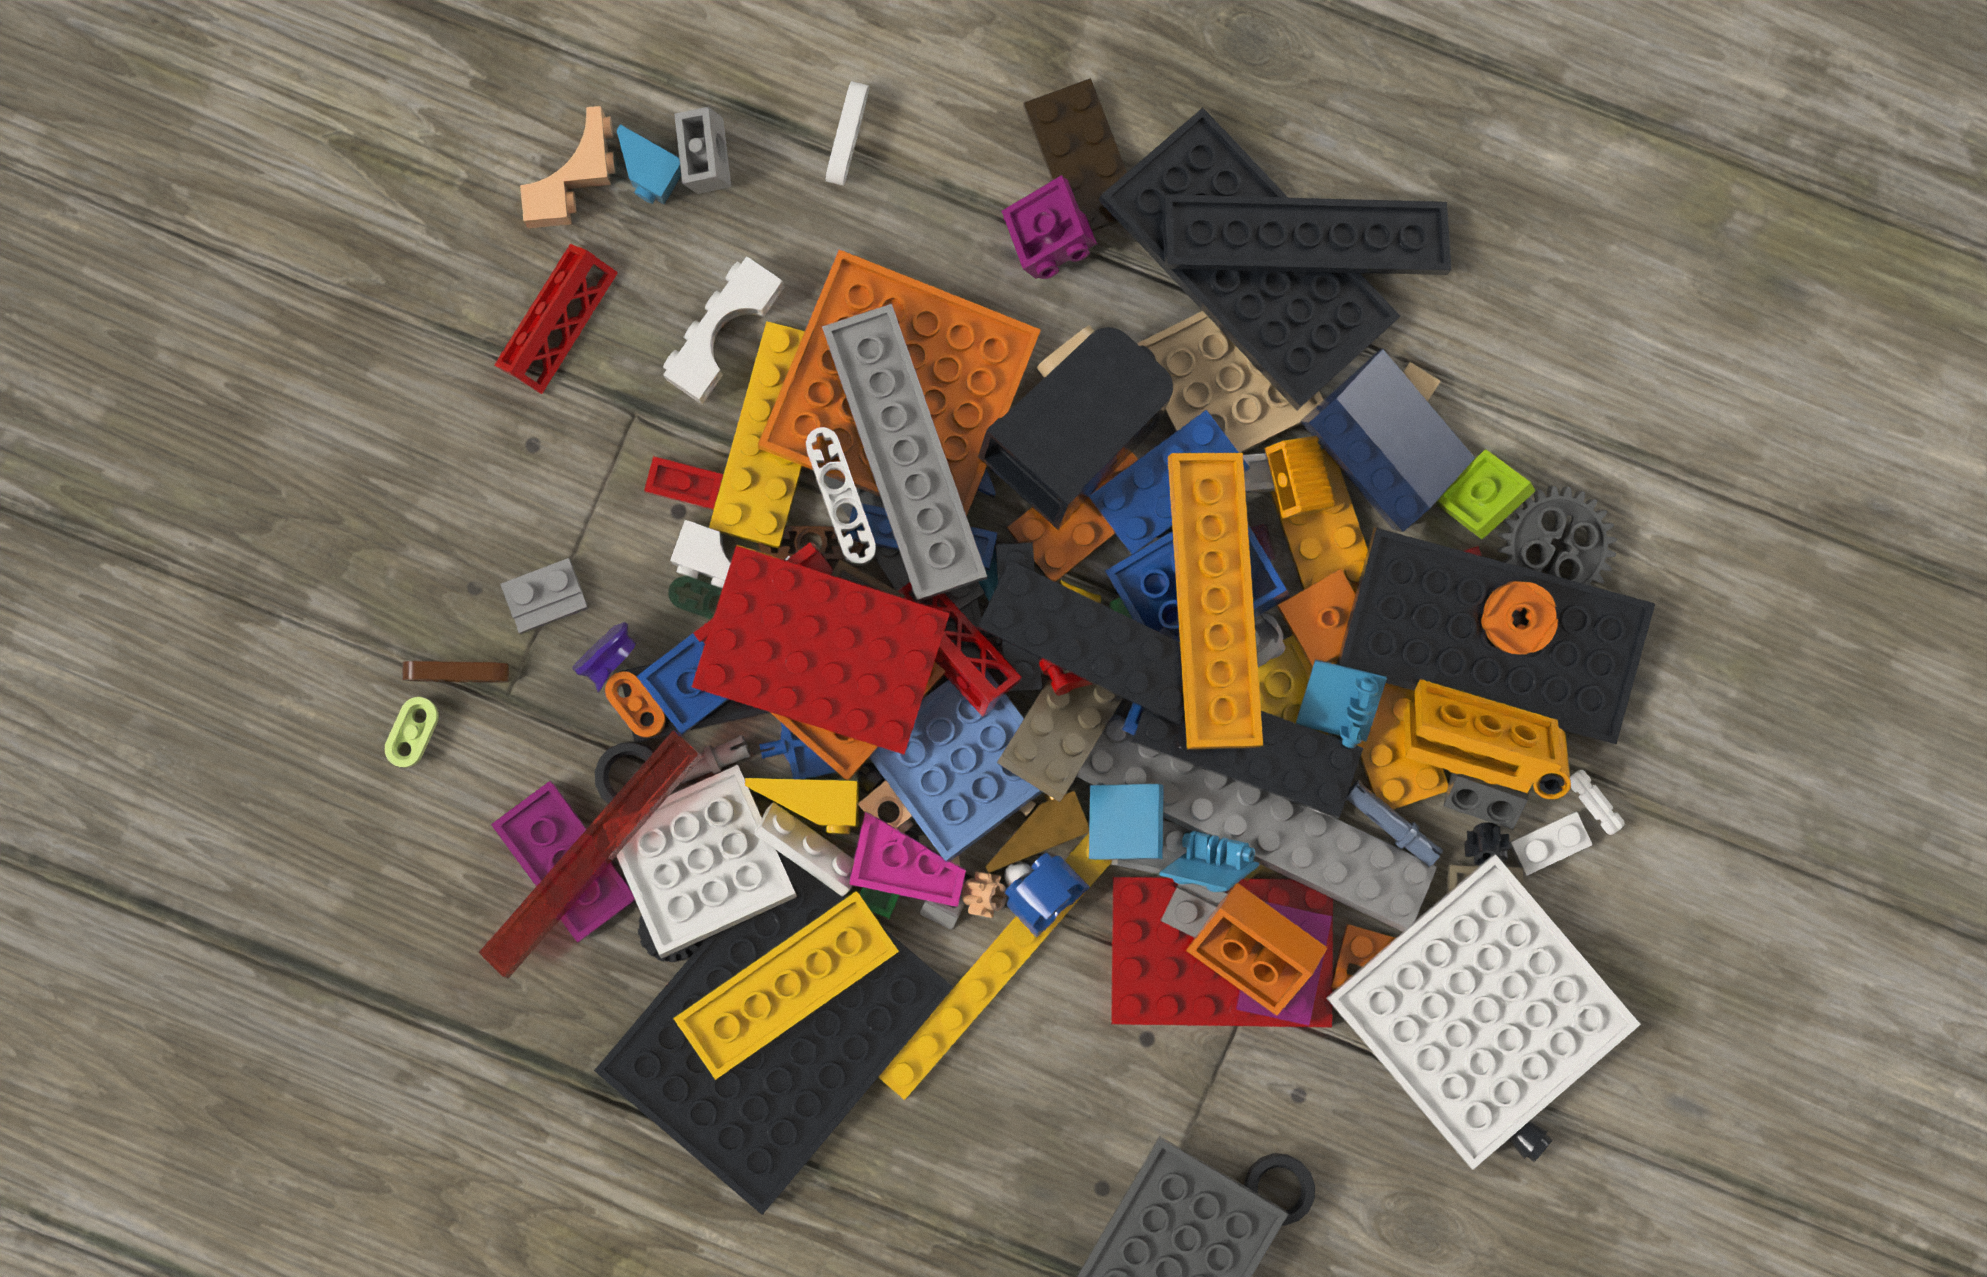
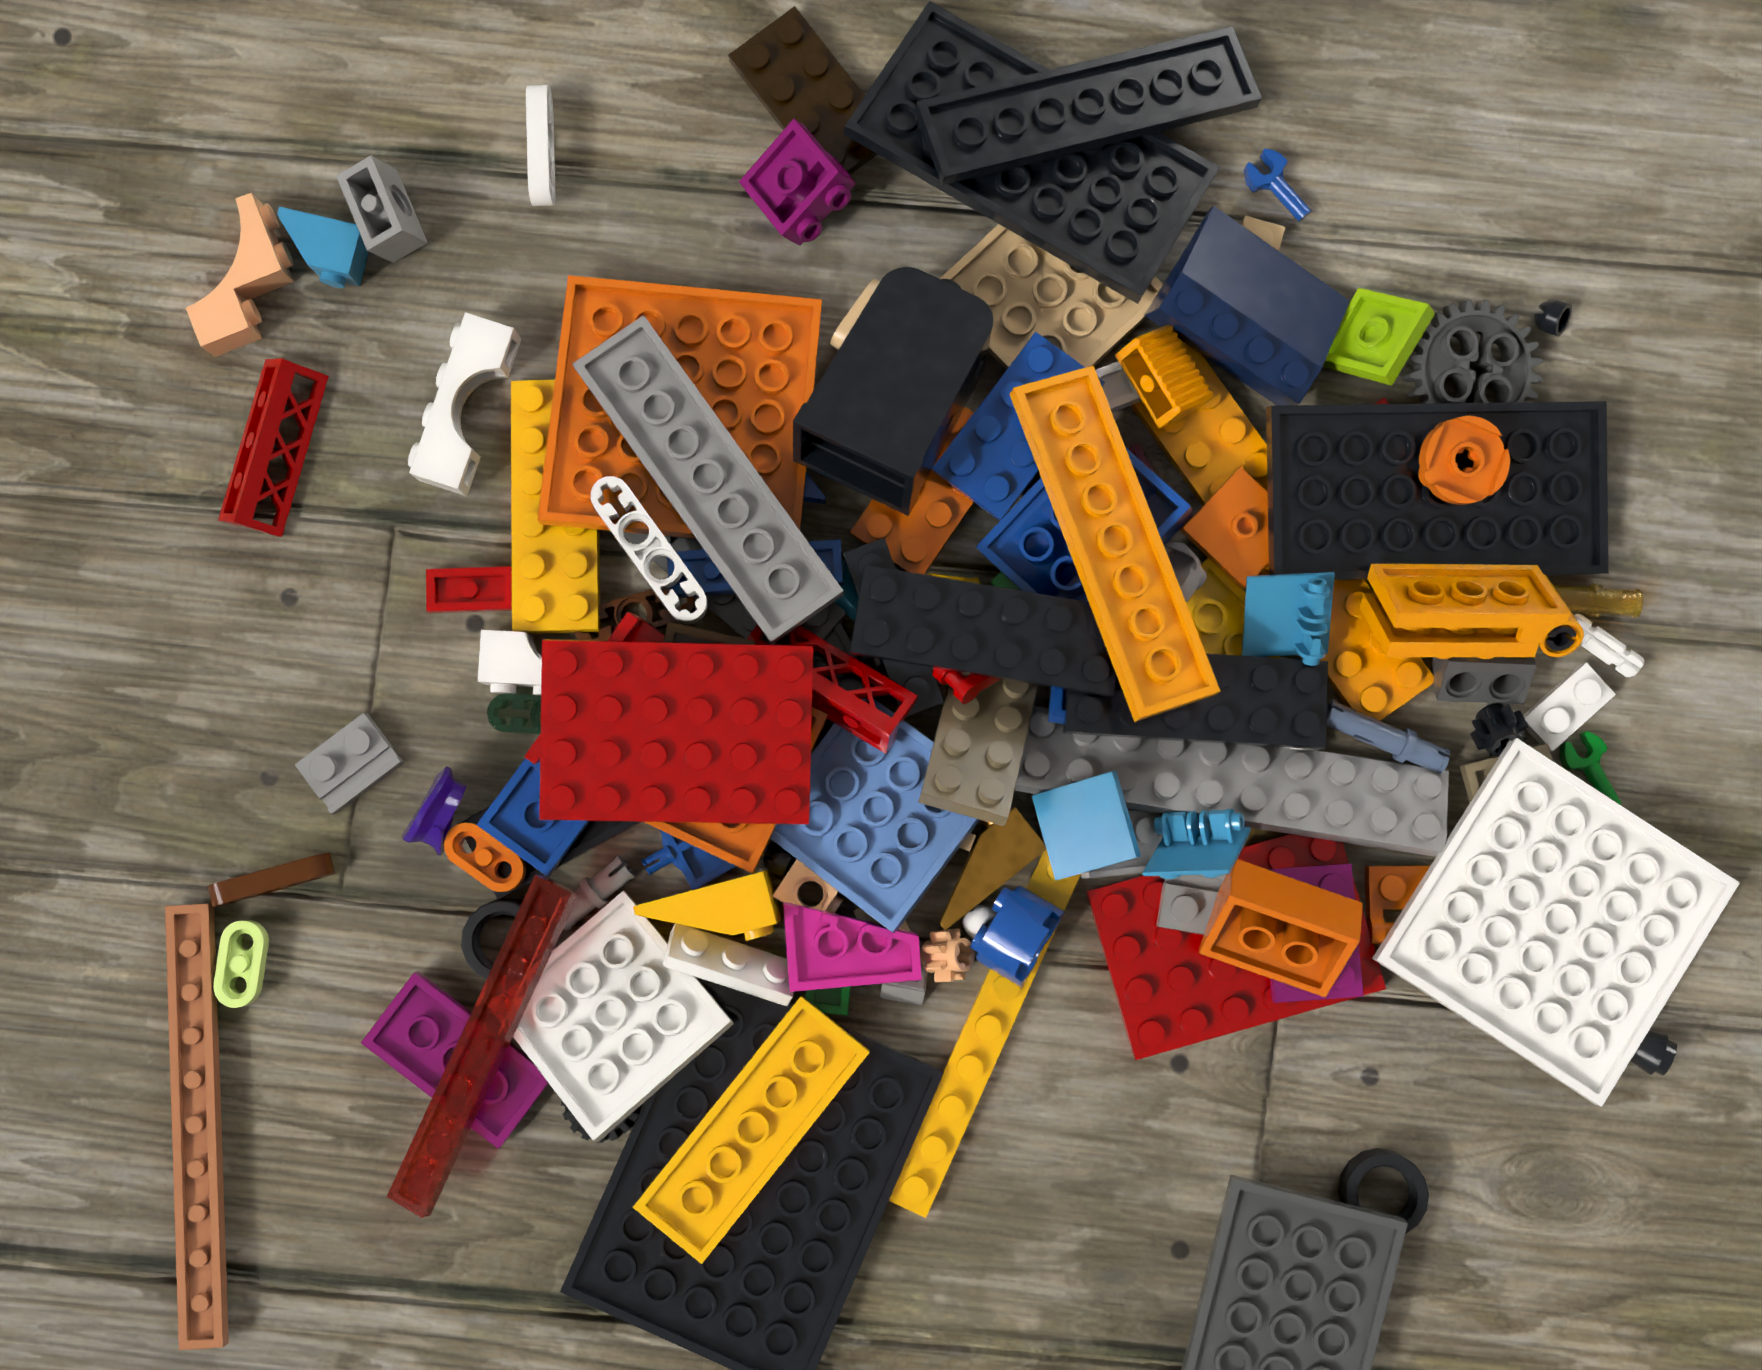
camera: 10 degrees left, 0 degrees up
none -> nougat plate [165,903,229,1350]
none -> blue bar [1244,148,1312,222]
none -> black hinge [1535,300,1572,337]
none -> clear yellow pin [1552,583,1643,618]
none -> green bar [1559,731,1622,805]

